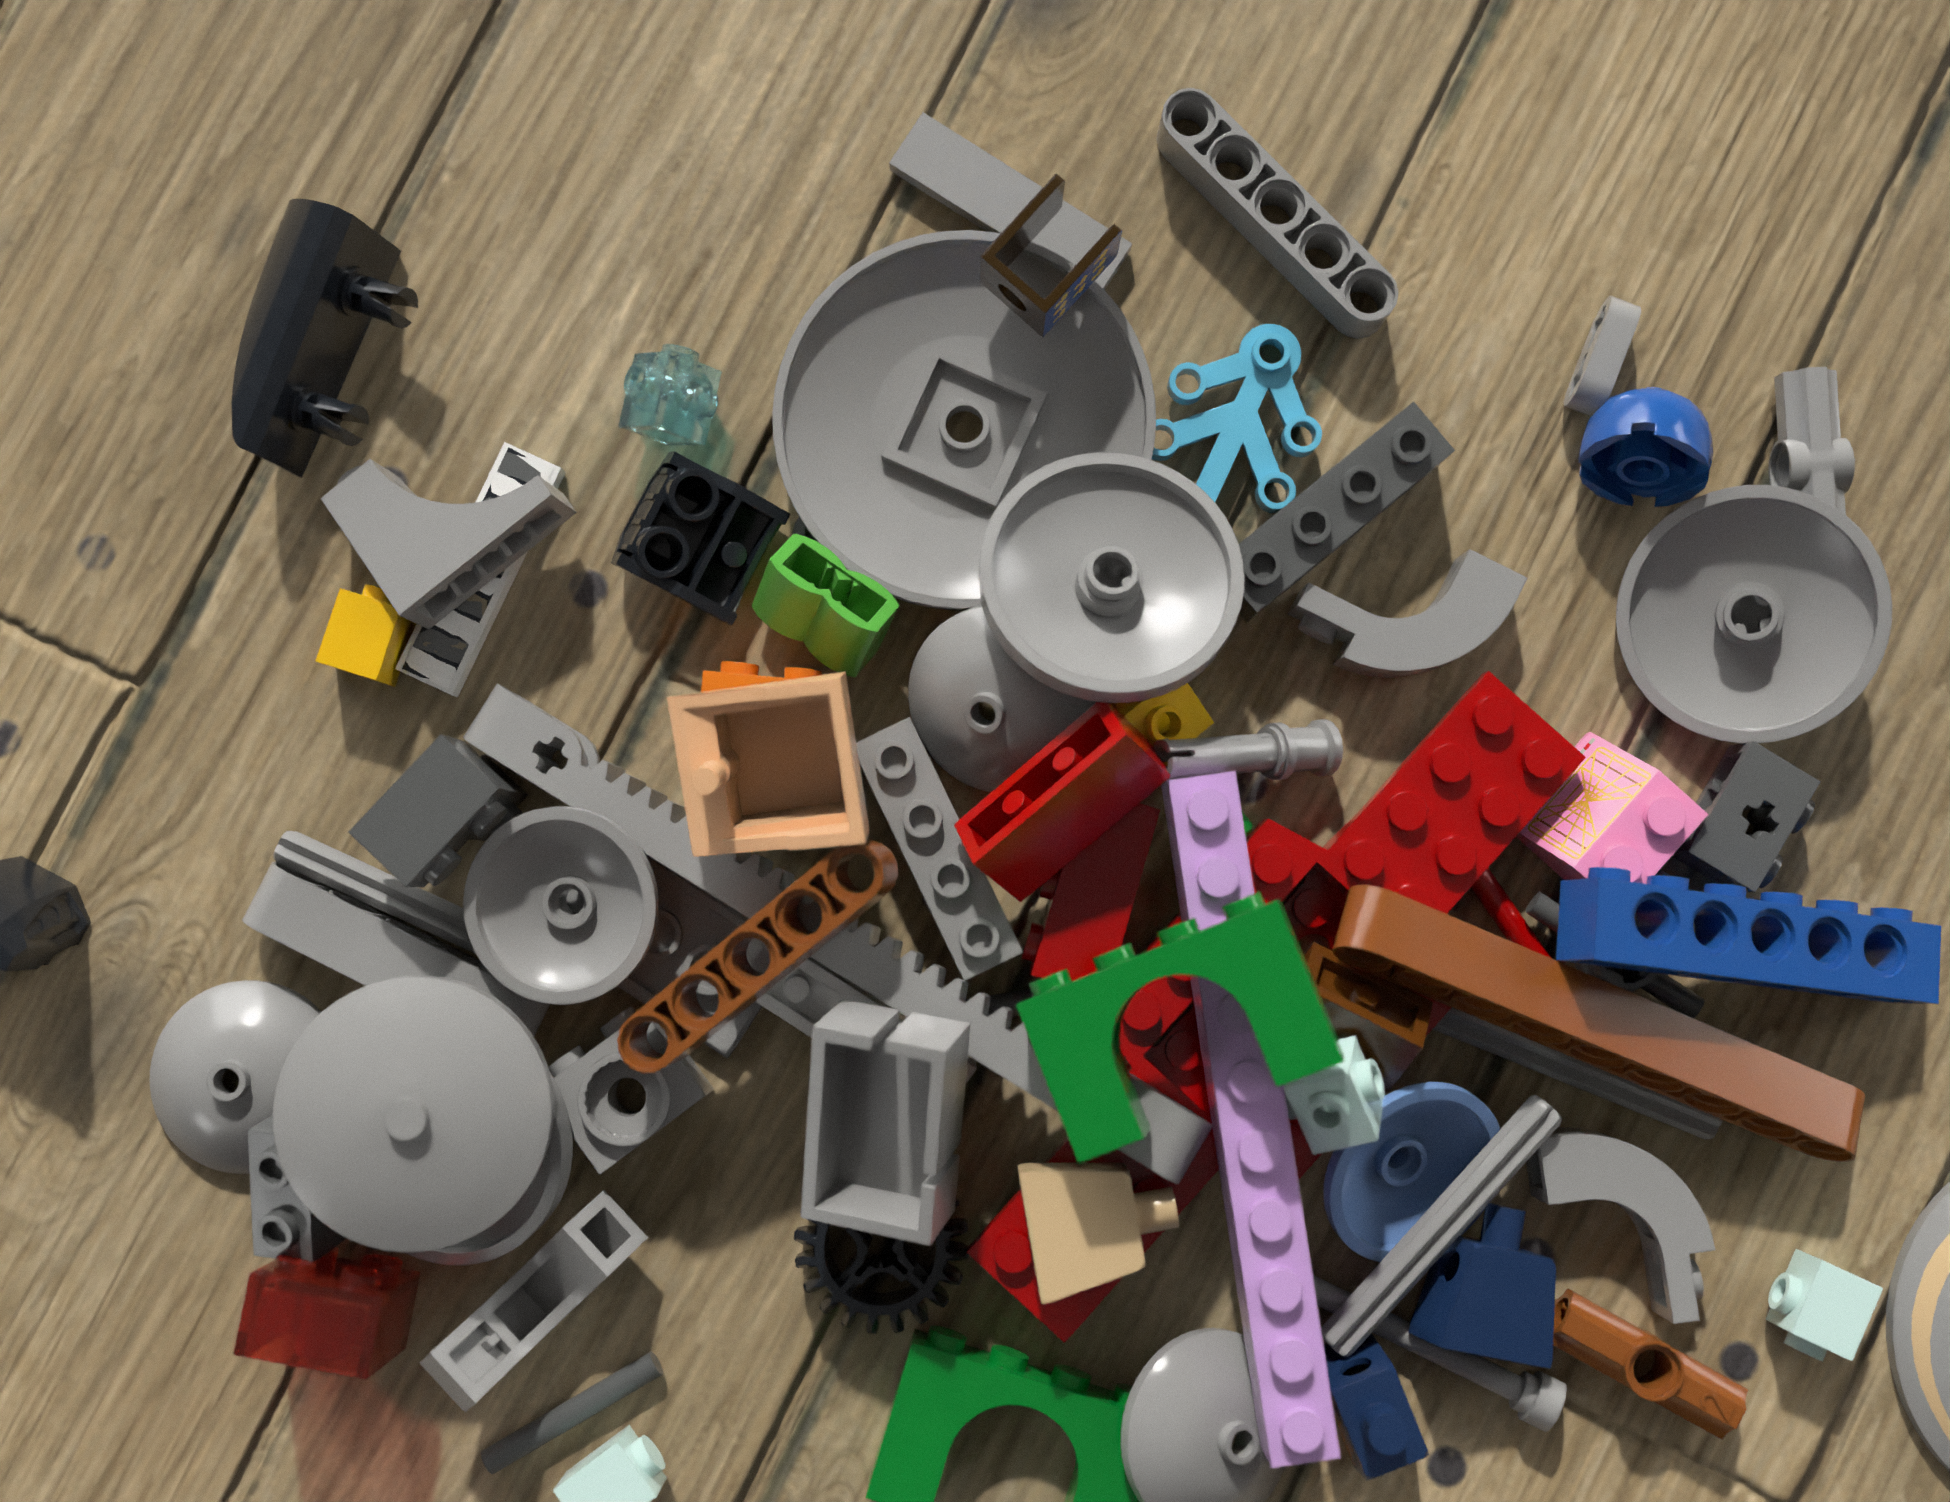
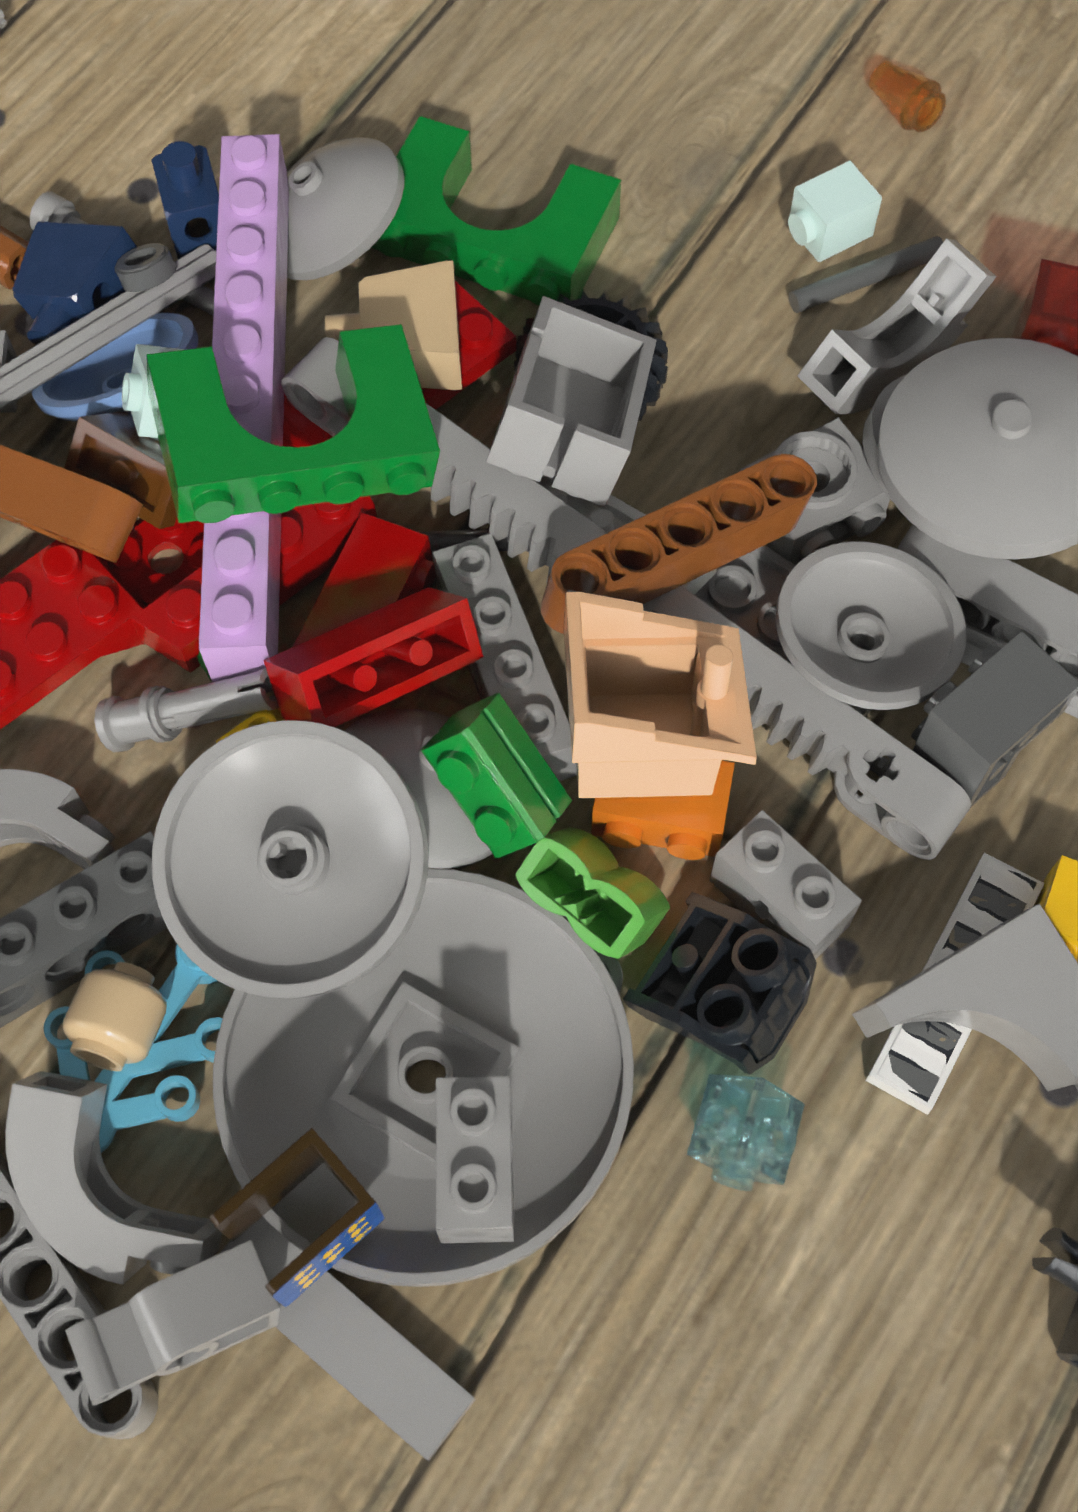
camera: 175 degrees left, 20 degrees down
none -> light grey arch [5,1071,222,1285]
none -> tan head [63,962,167,1072]
none -> light grey piece [65,1240,280,1406]
none -> dark grey tile [115,243,176,292]
none -> green brick [421,693,572,858]
none -> light grey brick [436,1076,514,1243]
none -> light grey brick [710,810,862,960]

